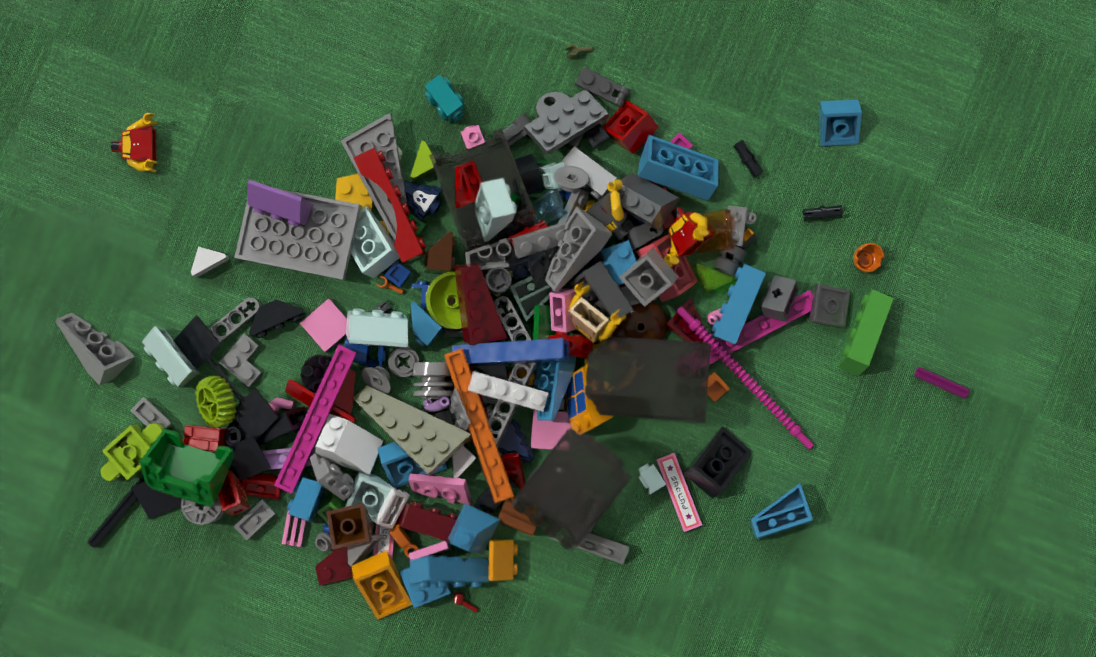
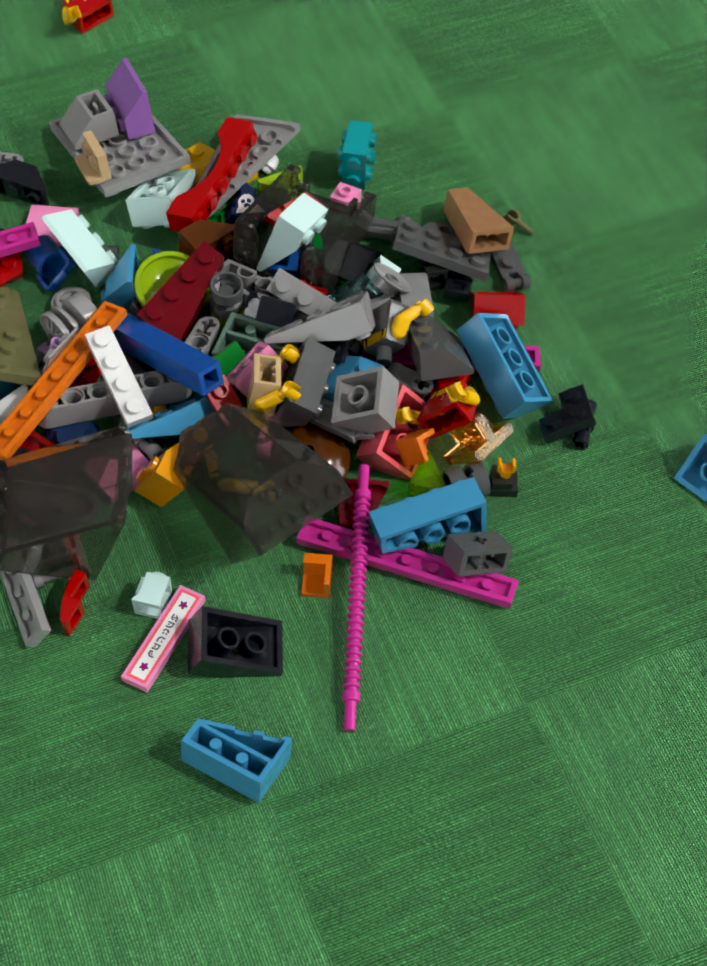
camera: 45 degrees right, 30 degrees down
white slope [191,247,230,278] -> none
light grey piece [362,366,391,394] -> none
orange hand [376,276,403,294] -> none
blue plate [384,261,411,288] -> none
light grey hinge [723,205,757,246] -> none
black pin [803,205,843,221] -> none
flat silver tile [809,284,851,328] -> none
bright green wedge [837,289,894,376] -> none
orange hair [853,243,884,272] -> none
magenta axle [914,367,969,398] -> none
none -> light grey slope [59,89,119,150]
none -> red slope [60,569,90,637]
none -> tan bracket [74,130,112,186]
none -> orange panel [395,428,435,466]
none -> medium nougat slope [443,187,514,254]
none -> black plate [539,384,597,443]

